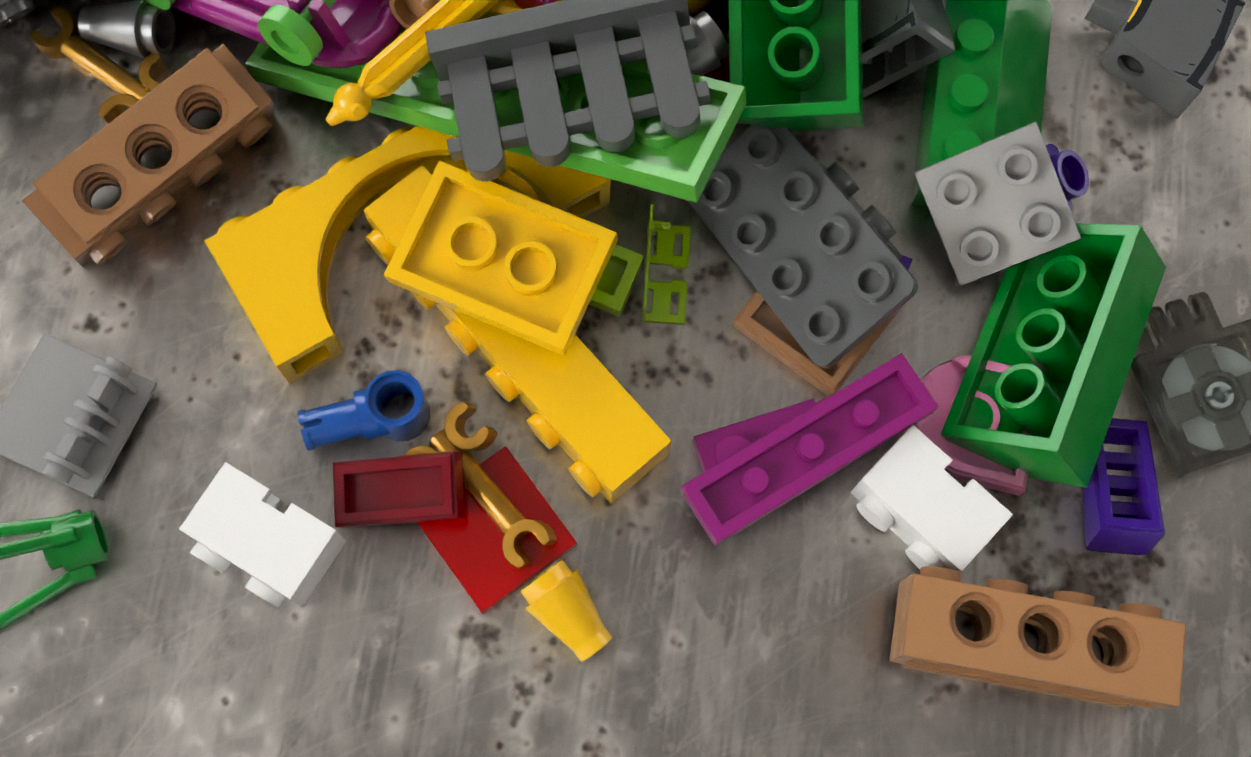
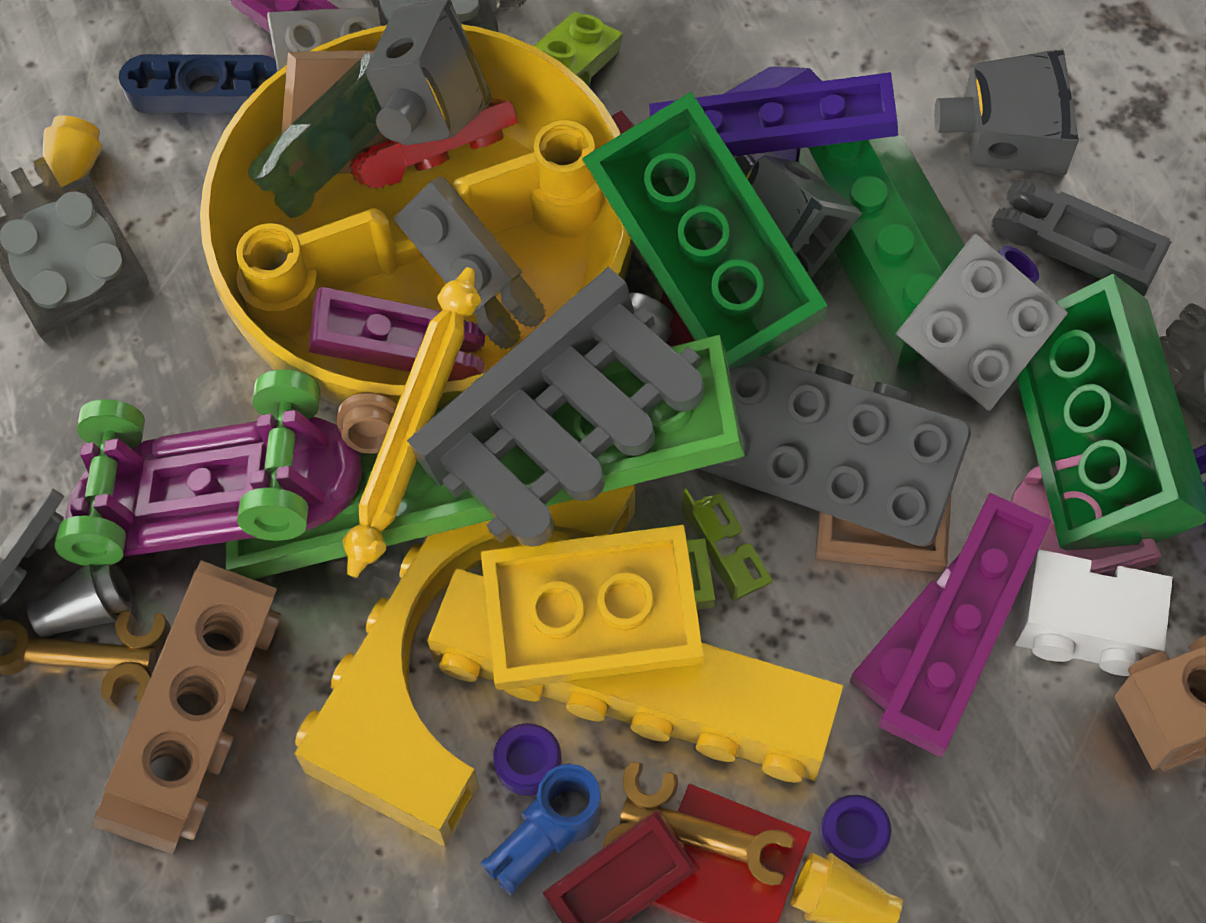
camera: 25 degrees left, 10 degrees down
none -> dark purple tile [493,723,562,796]
none -> dark purple tile [819,795,892,869]
none -> dark grey hinge [991,180,1172,296]

